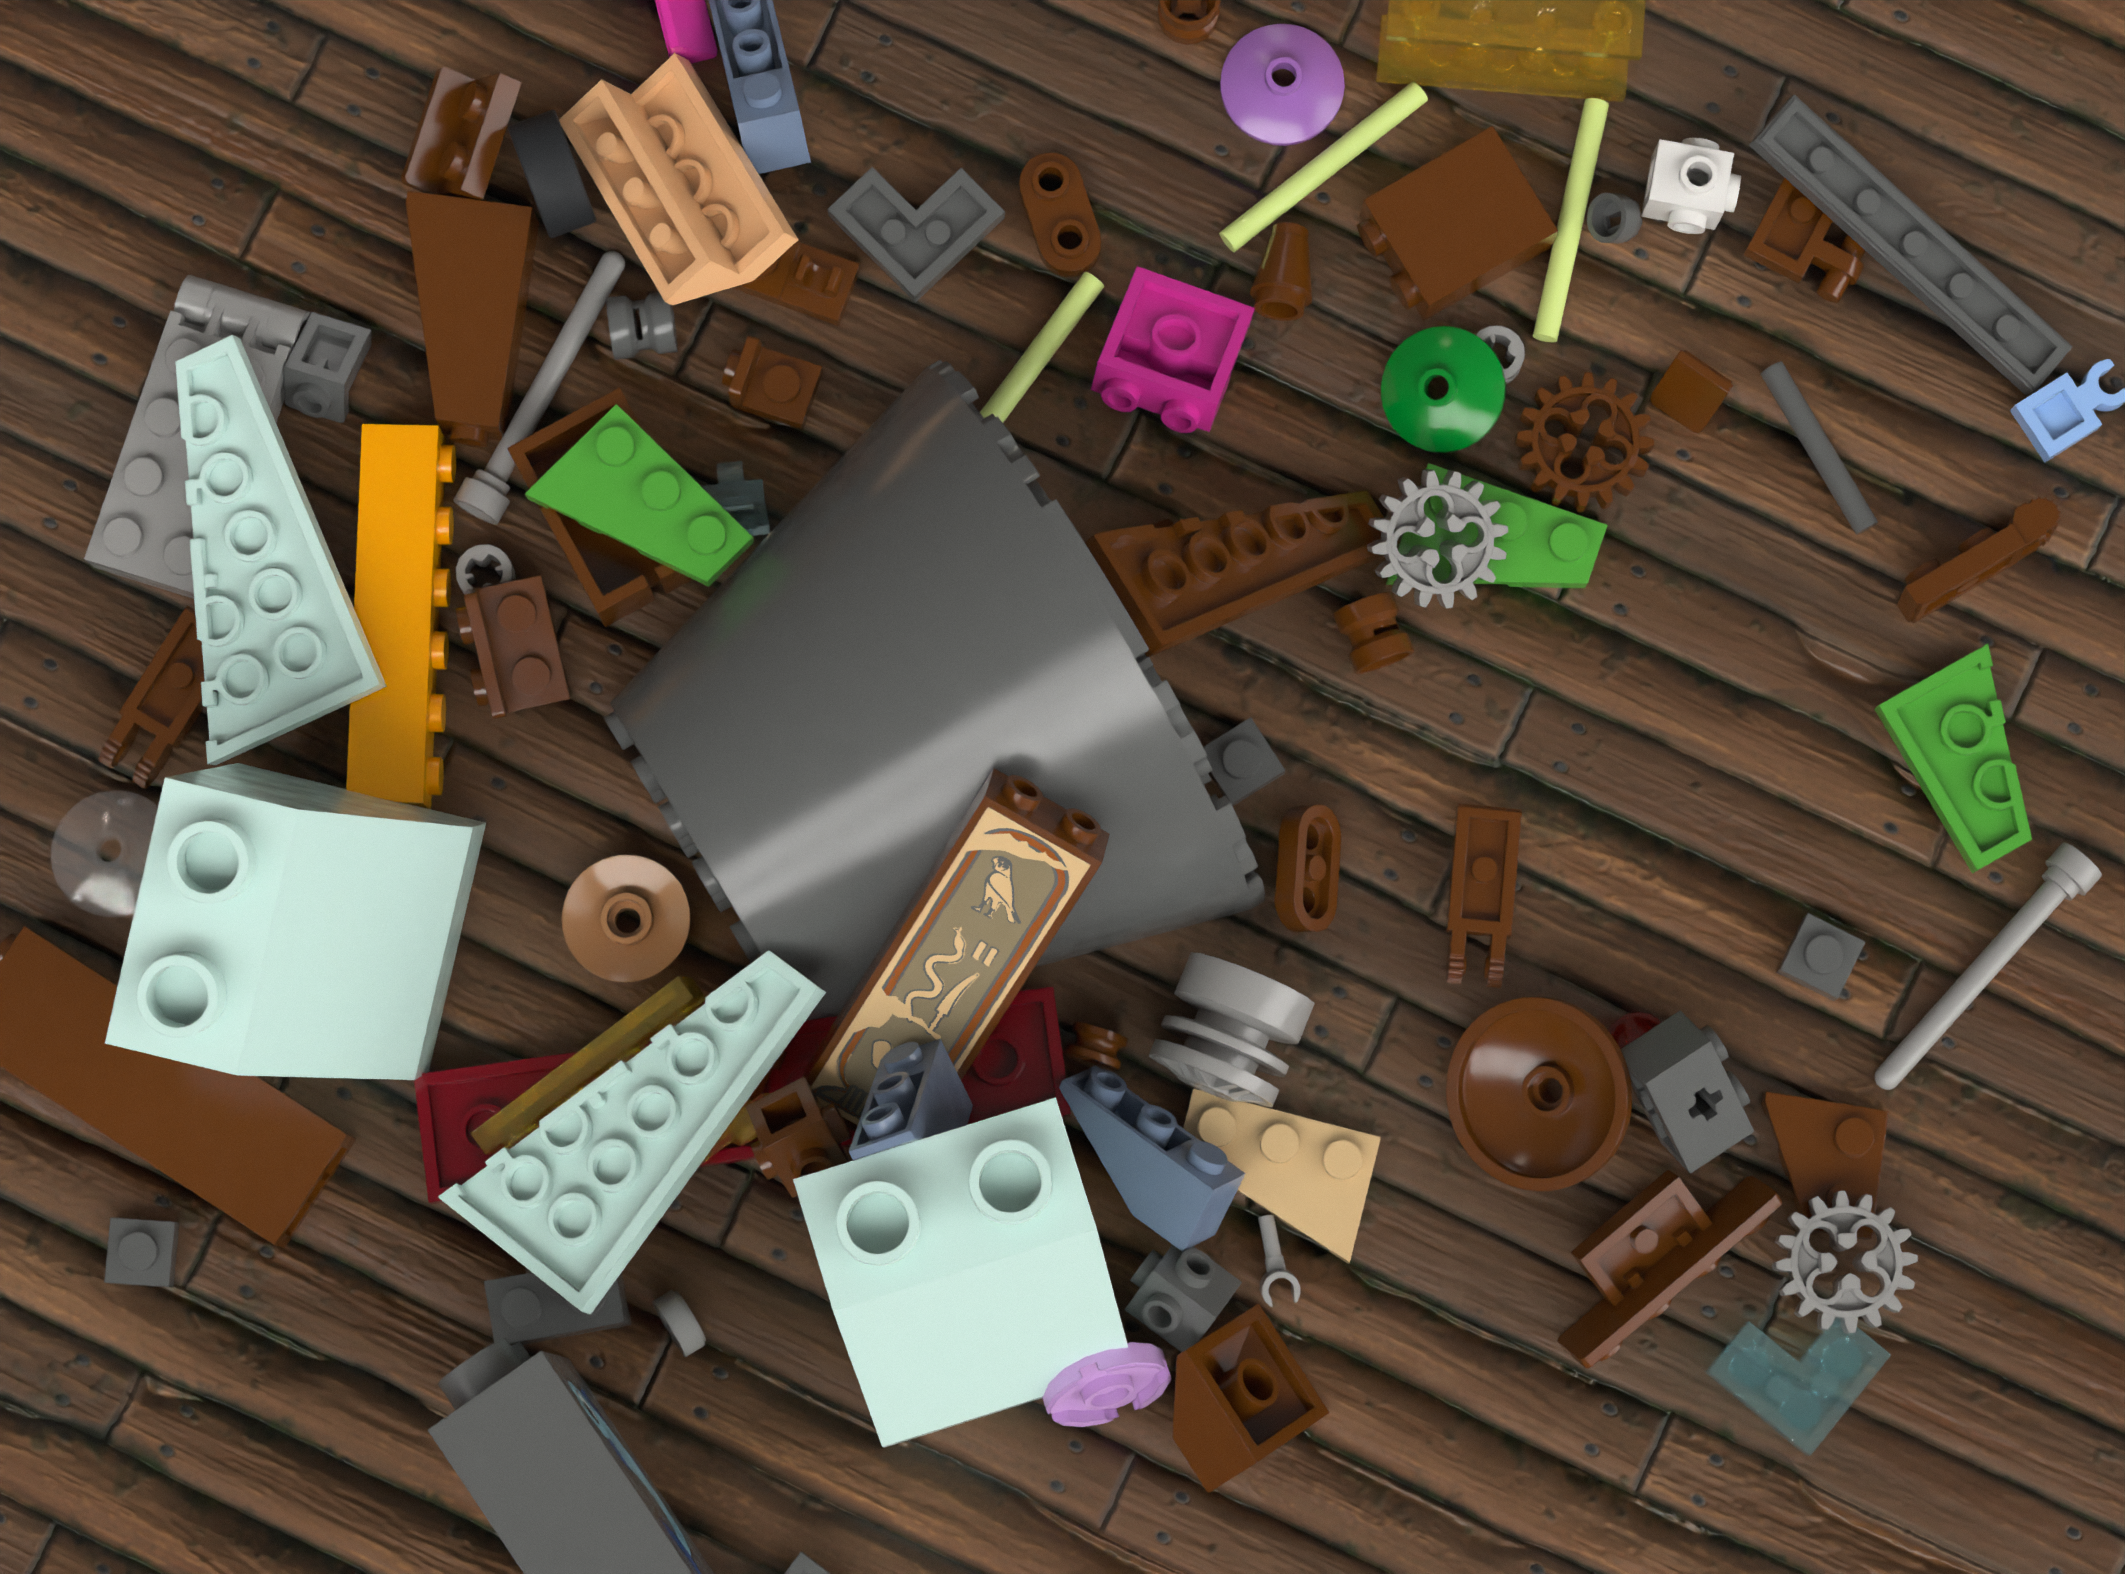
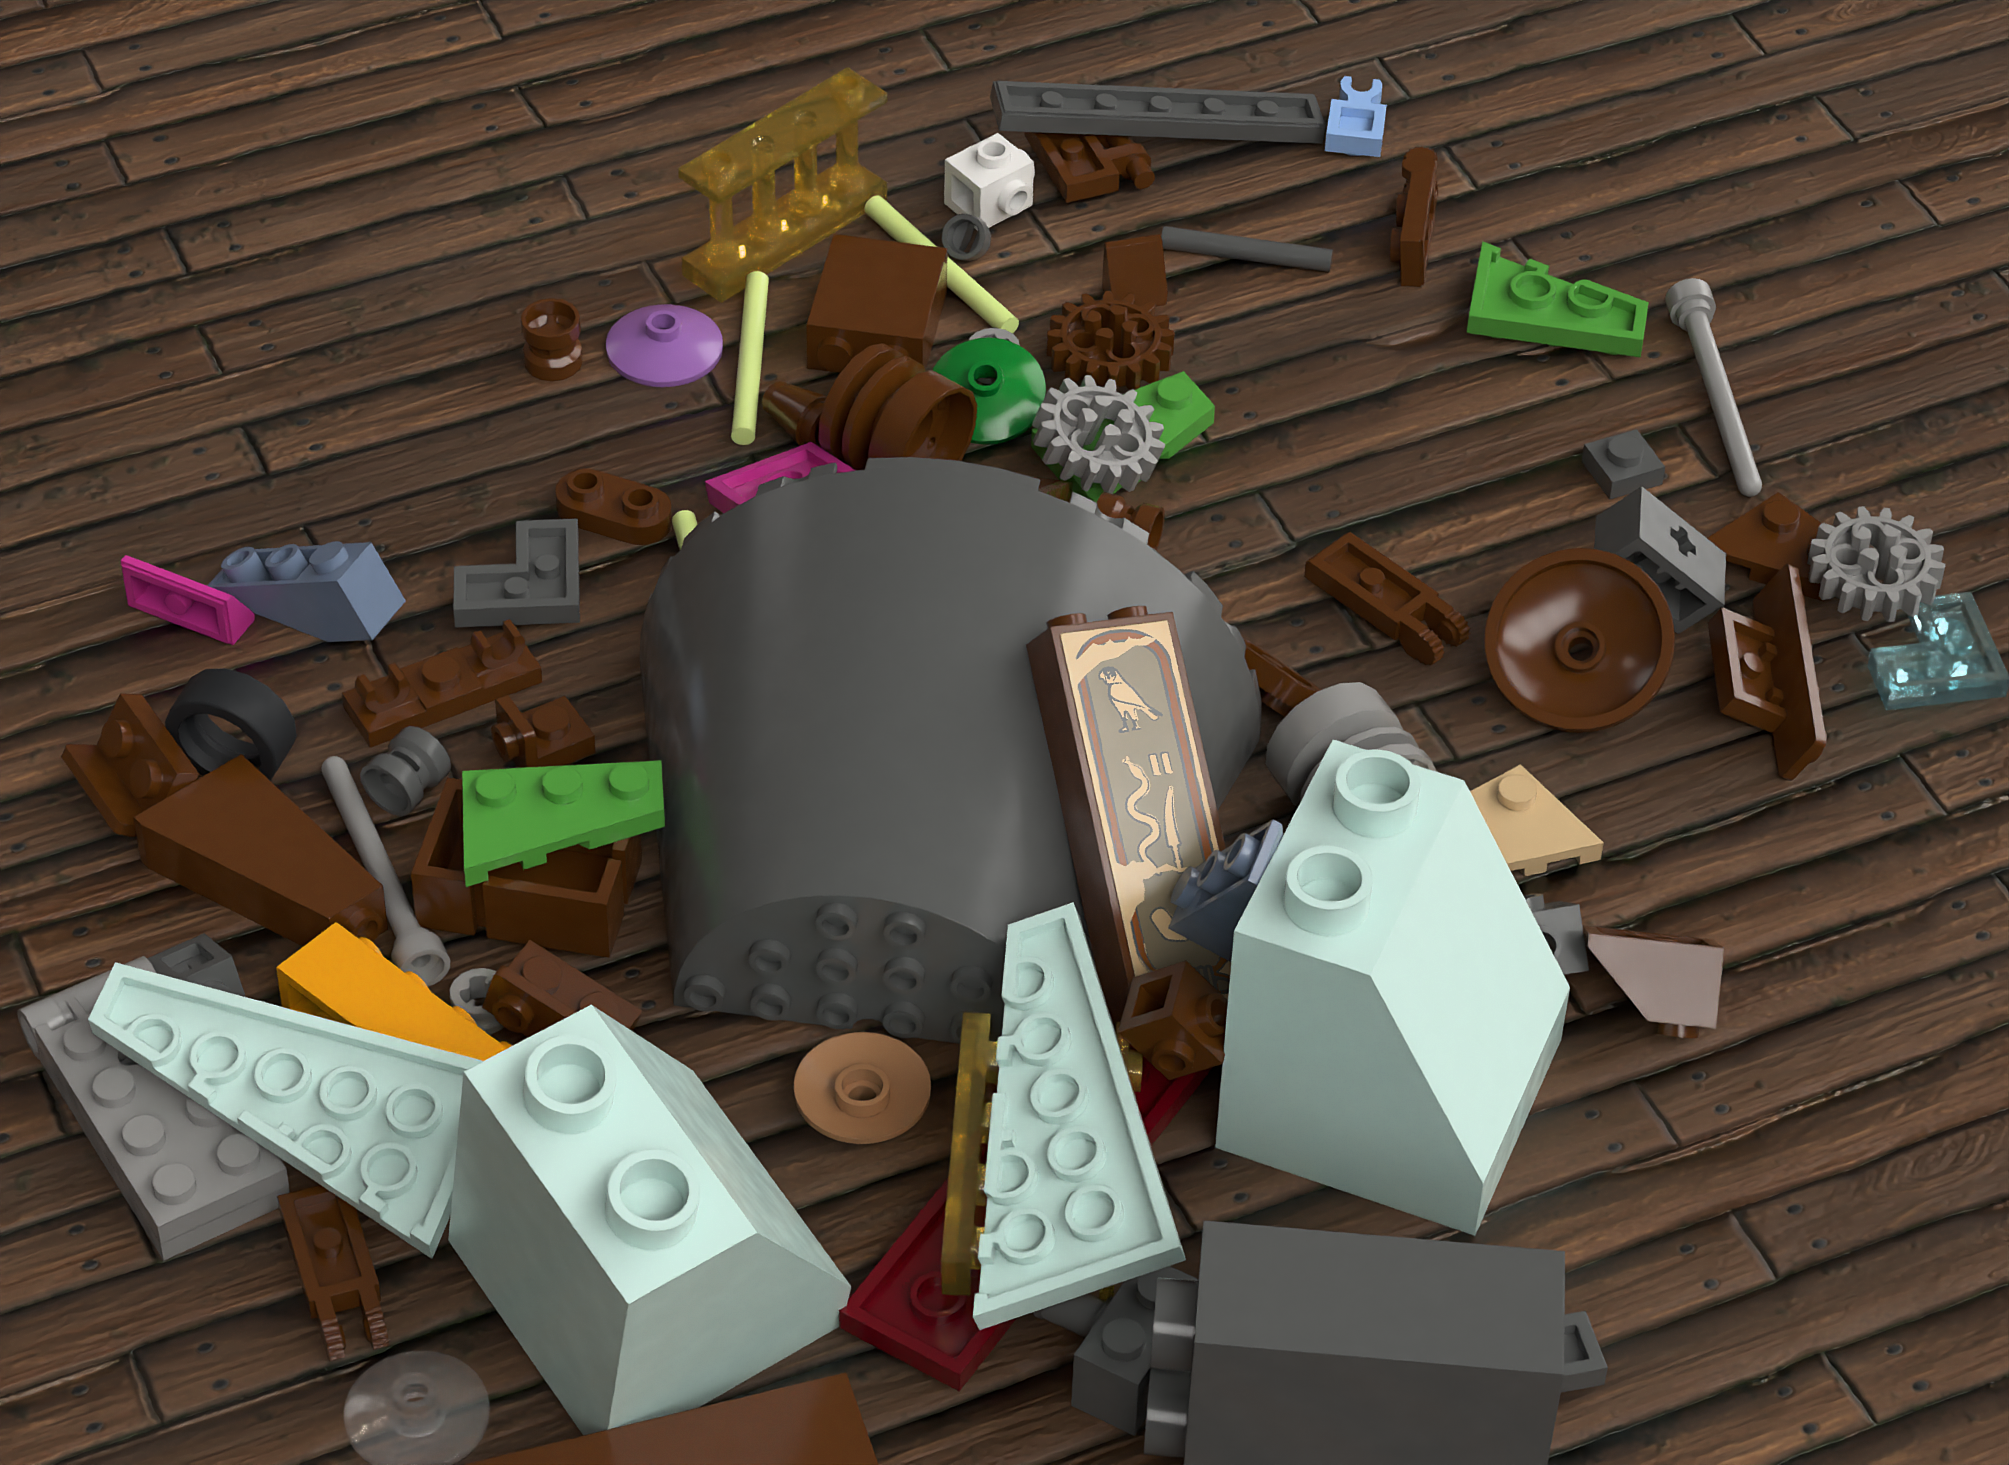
camera: 50 degrees left, 35 degrees down
light nougat slope [559,53,799,305] -> none
lavender tile [1042,1342,1171,1427] -> none
light grey hand [1258,1215,1301,1307] -> none
none -> reddish brown wheel [818,343,977,471]

